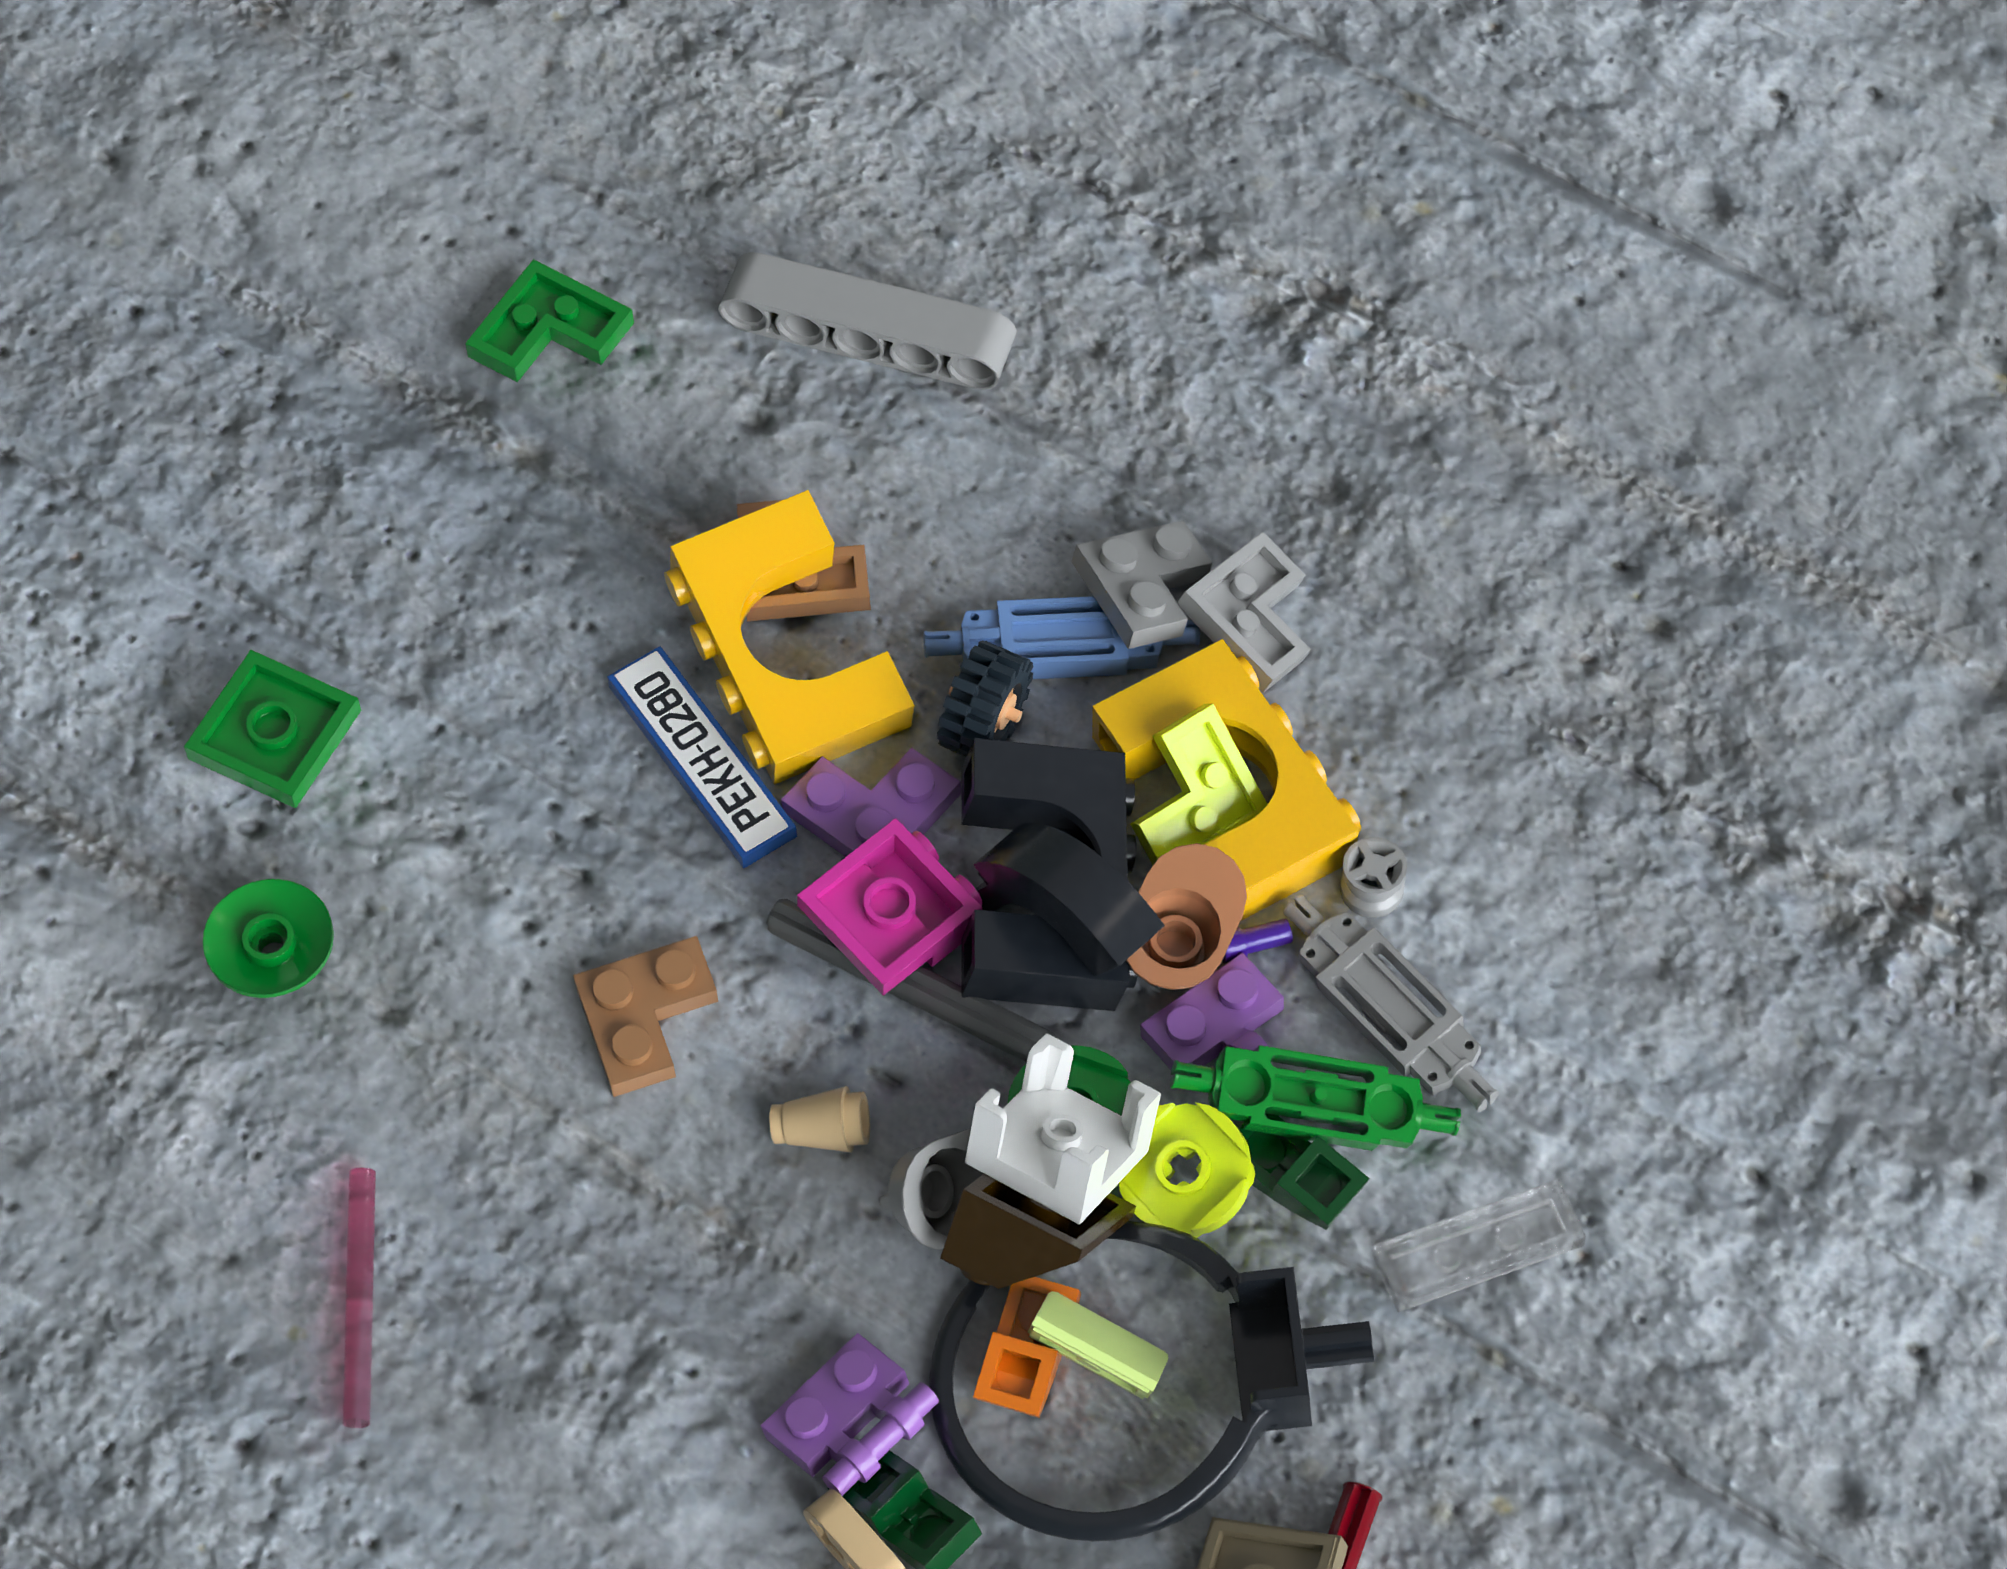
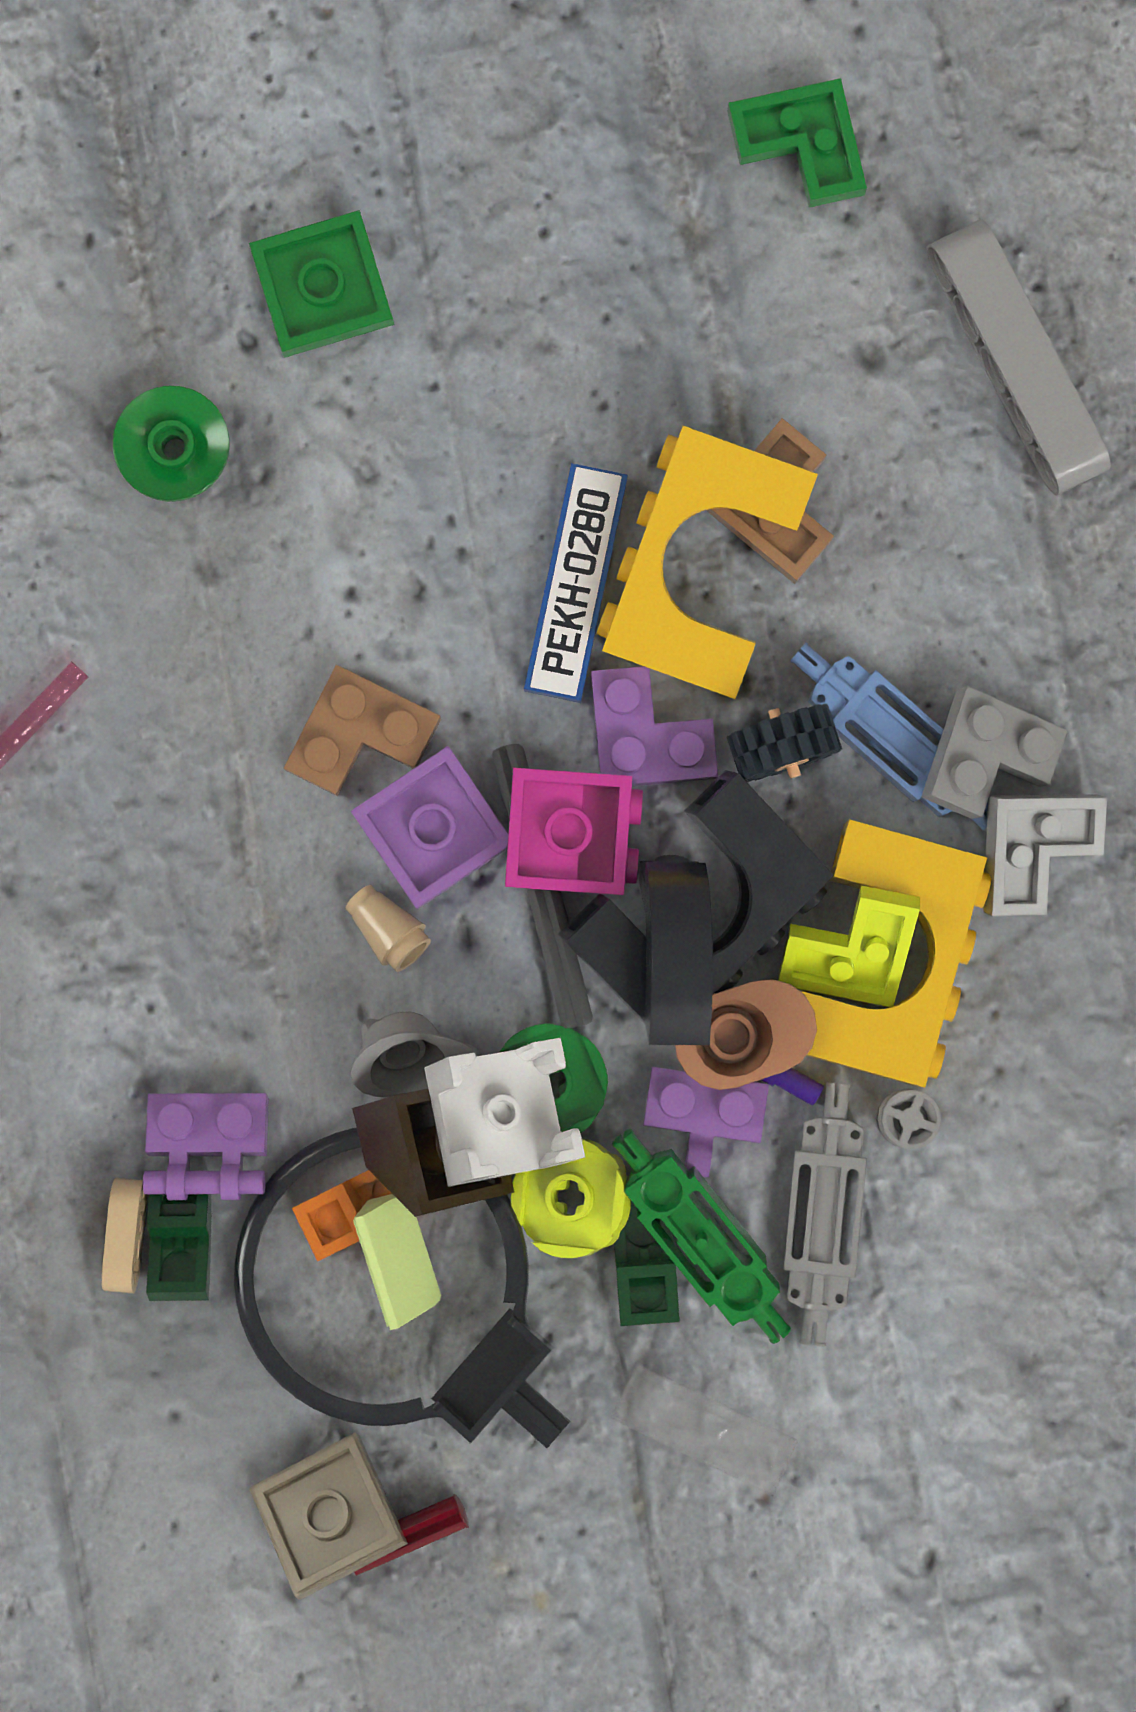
camera: 45 degrees right, 25 degrees up
none -> medium lavender plate [351,746,508,910]

